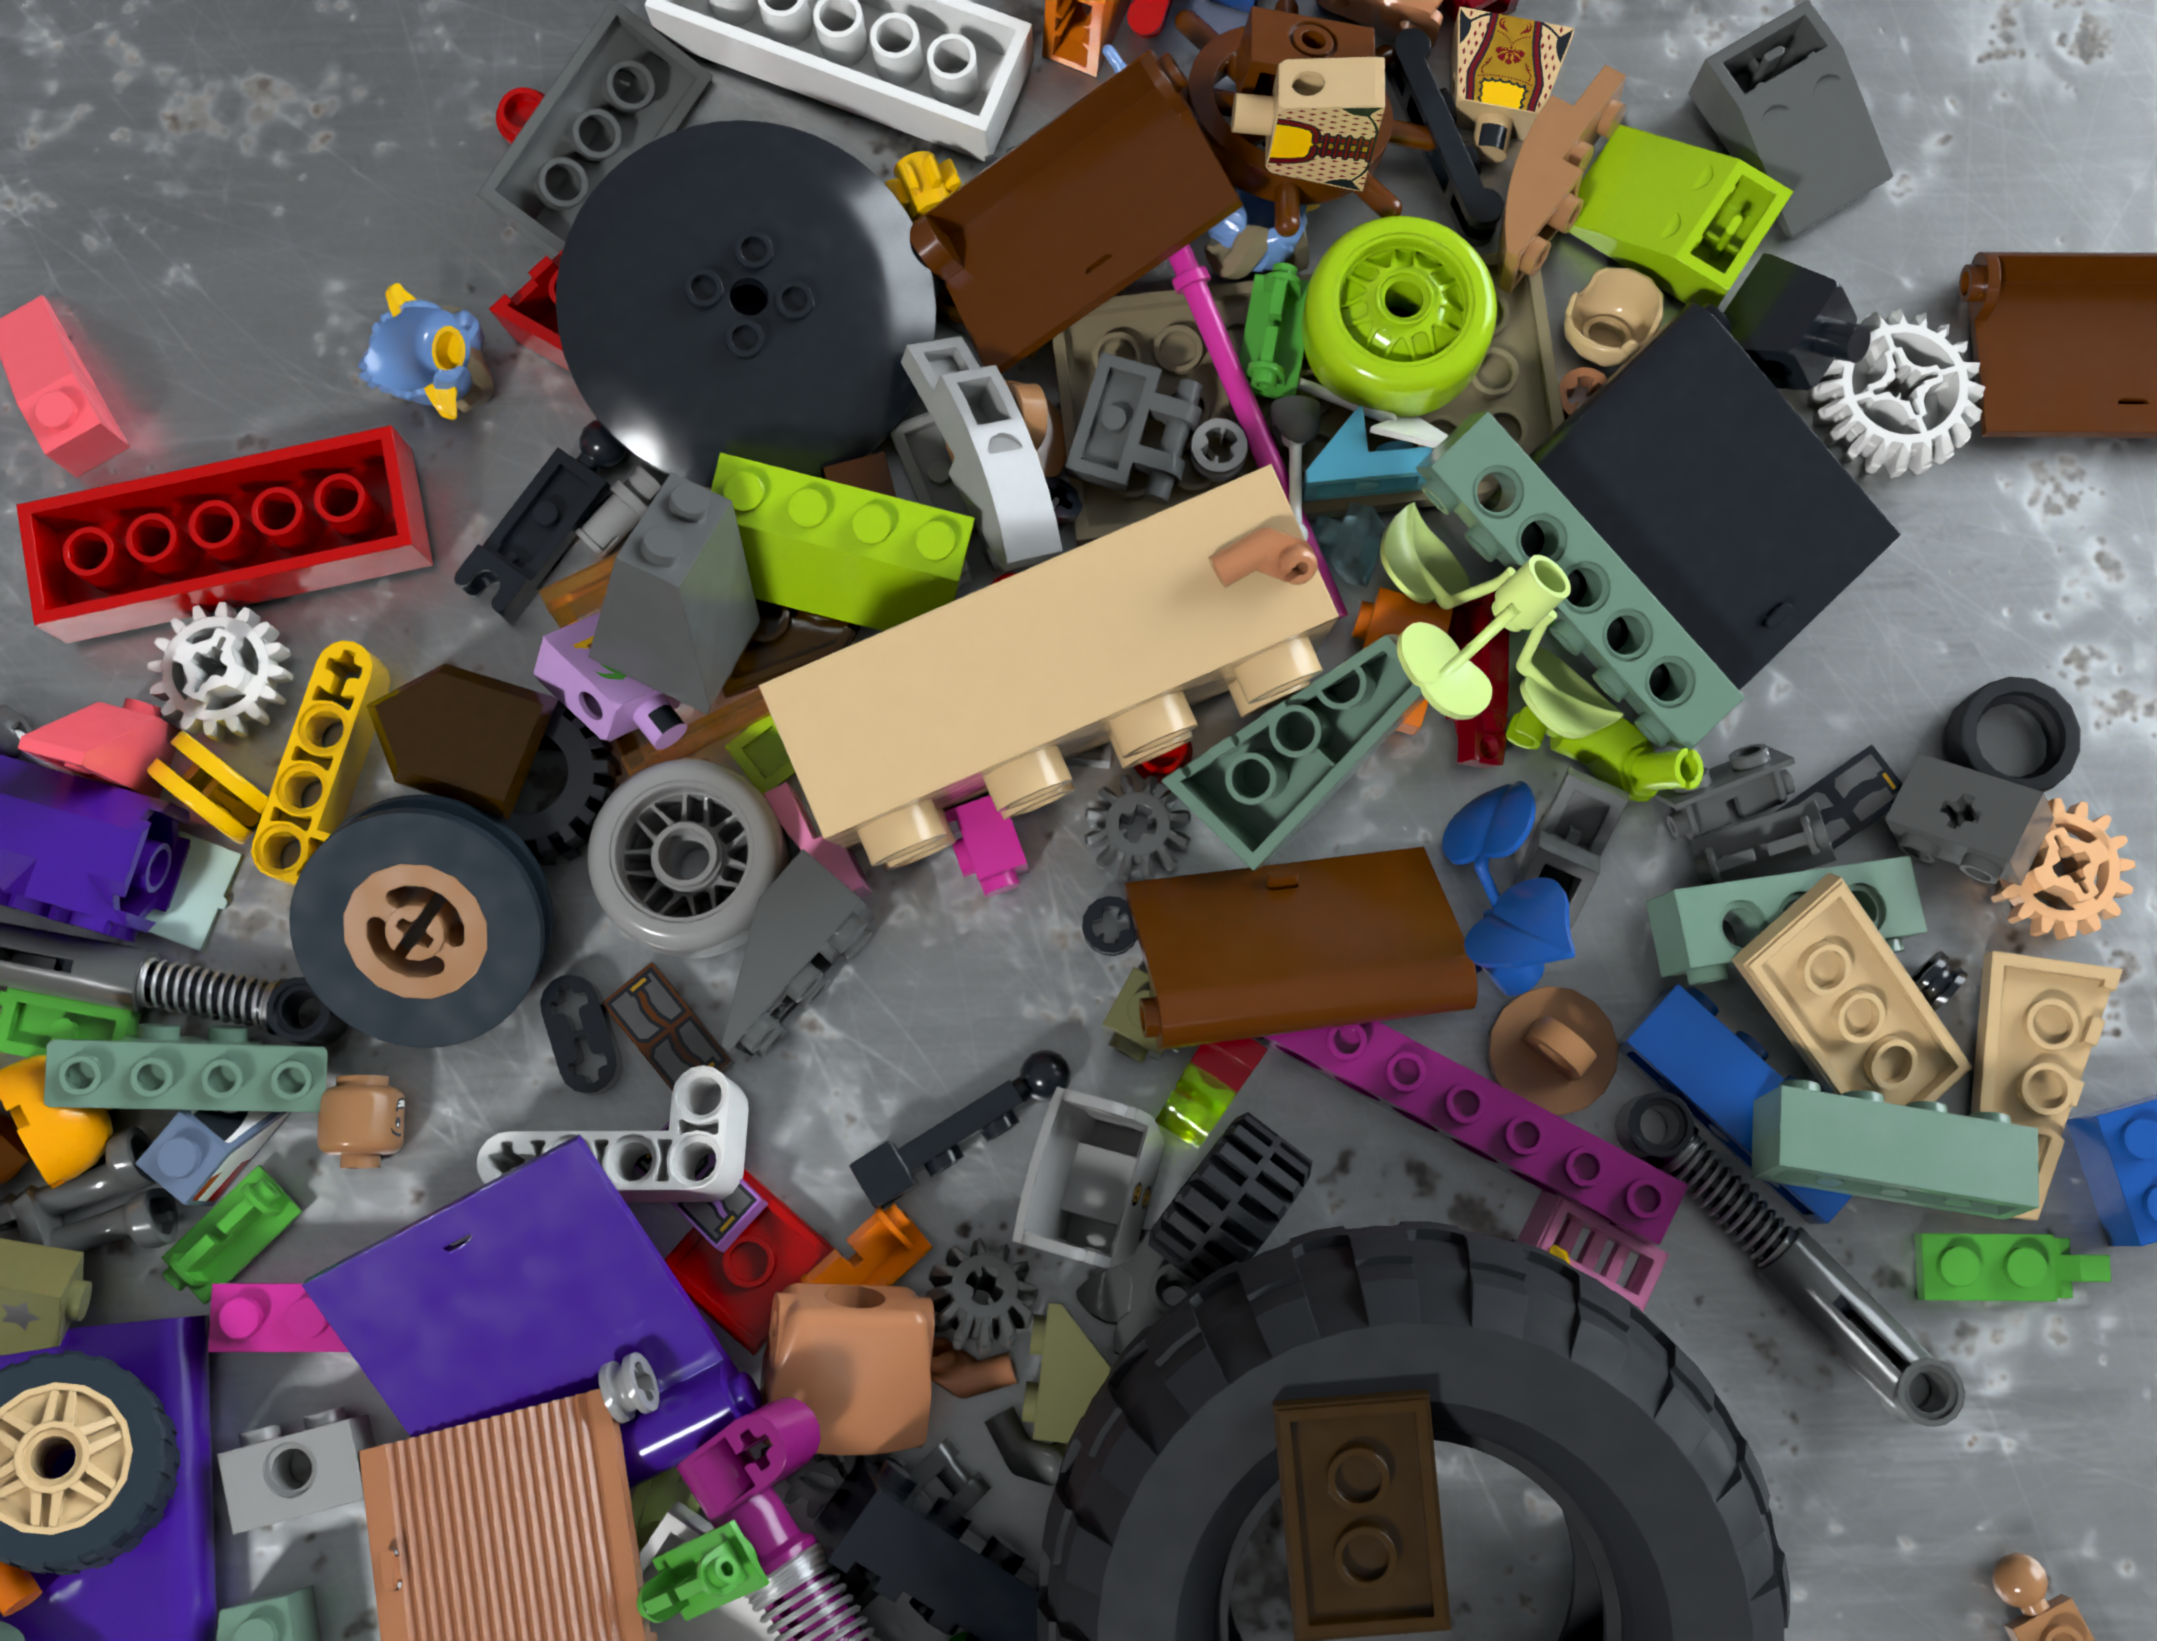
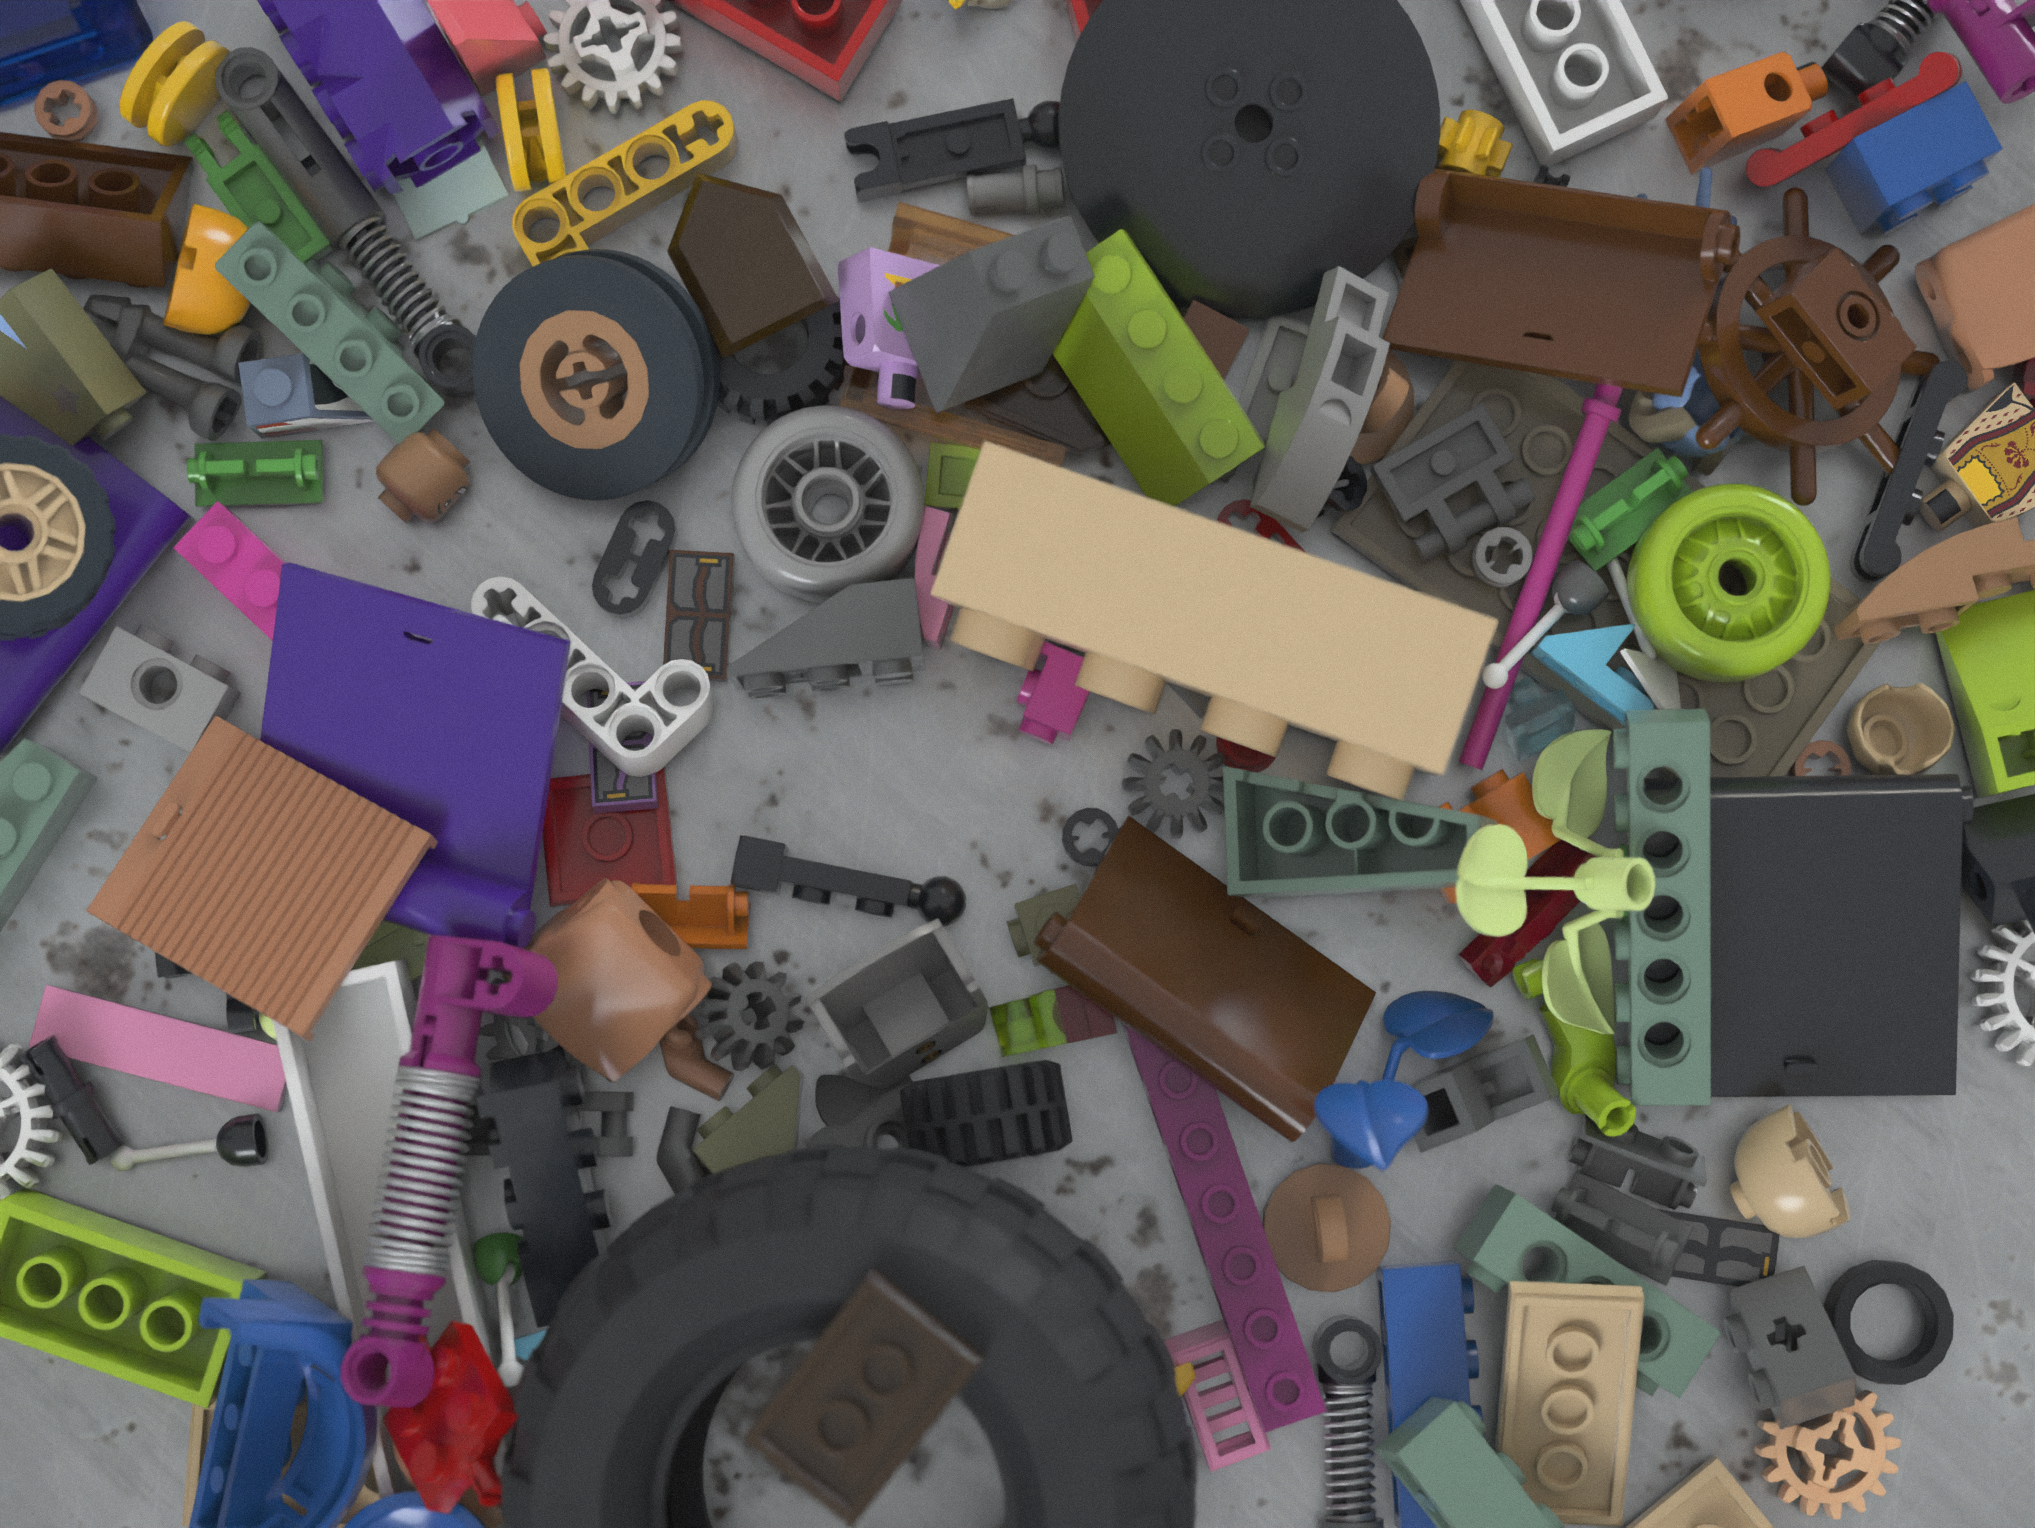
camera: 35 degrees right, 5 degrees up
light grey bush [599,1352,659,1423] -> none
bright green hinge [636,1519,770,1623] -> none
nougat arm [1208,527,1318,588] -> none
tan torso [1231,57,1385,191] -> none
black bush [1911,951,1968,1012] -> none
none -> tan cylinder [1729,1104,1851,1238]

